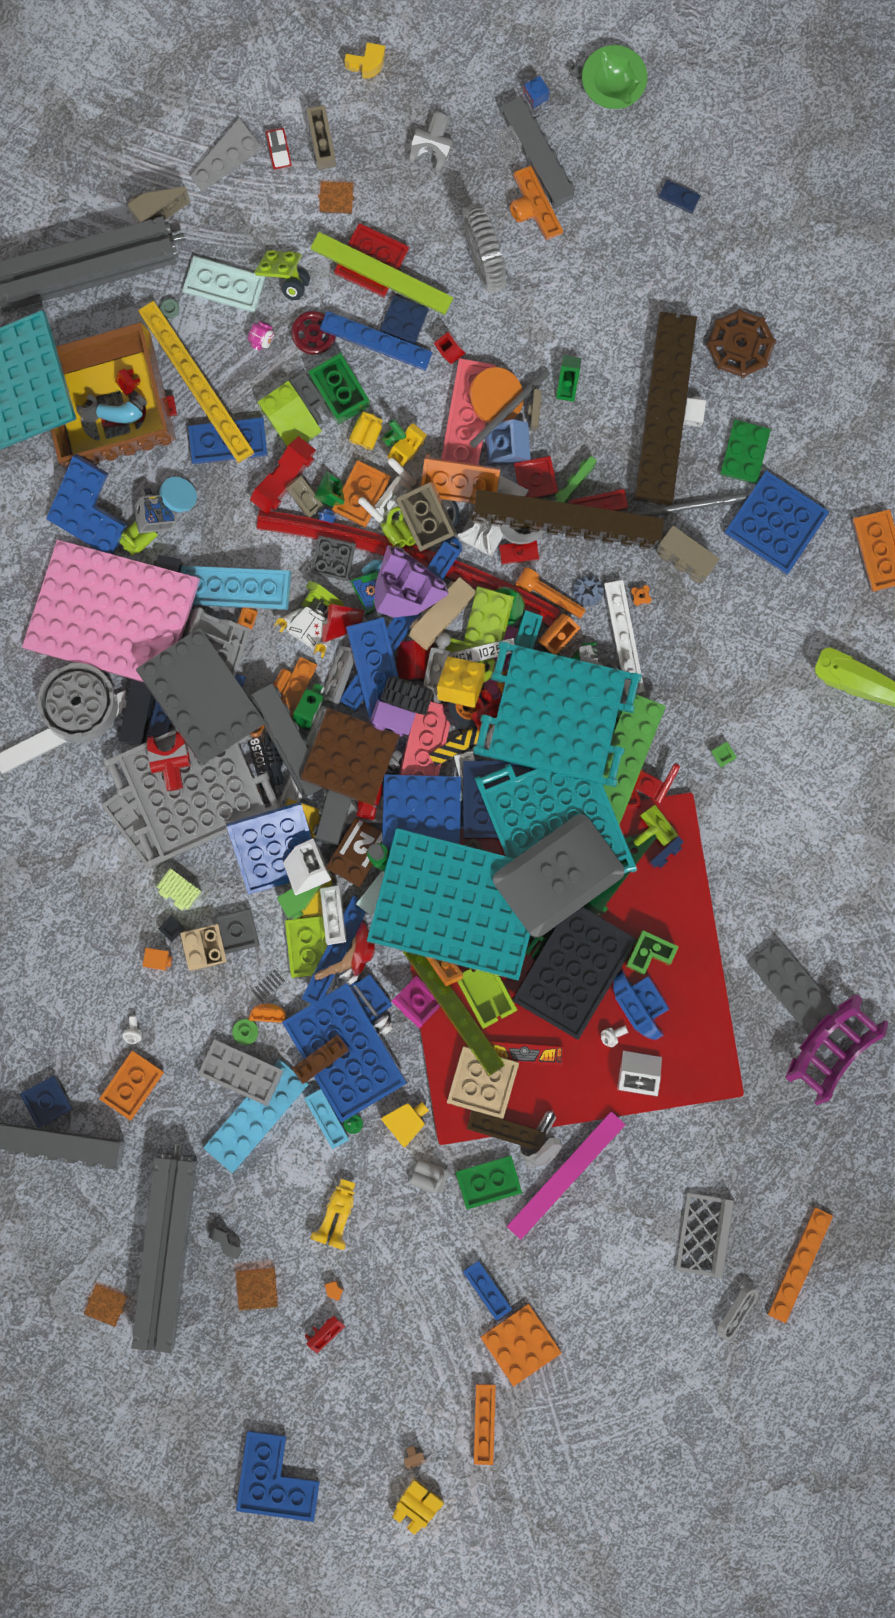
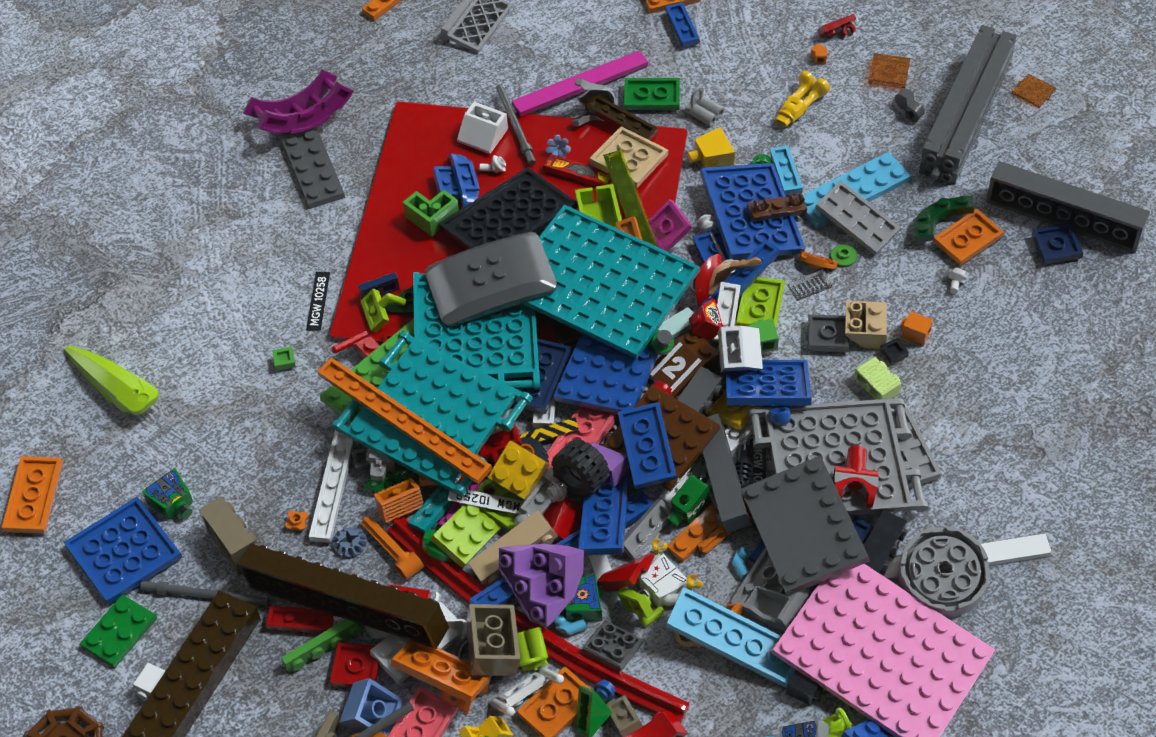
camera: 155 degrees left, 30 degrees down
none -> torso [142,468,193,519]
none -> black sticker [306,272,330,331]
none -> orange plate [317,357,492,485]
none -> dark grey bar [496,84,536,166]
none -> light blue plant [546,135,571,158]
none -> clear plate [546,481,568,503]
none -> blue plate [618,402,677,489]
none -> red slope [689,298,723,341]
none -> medium azure arm [732,547,750,580]
none -> blue piece [769,407,791,427]
none -> dark green plate [914,195,974,243]

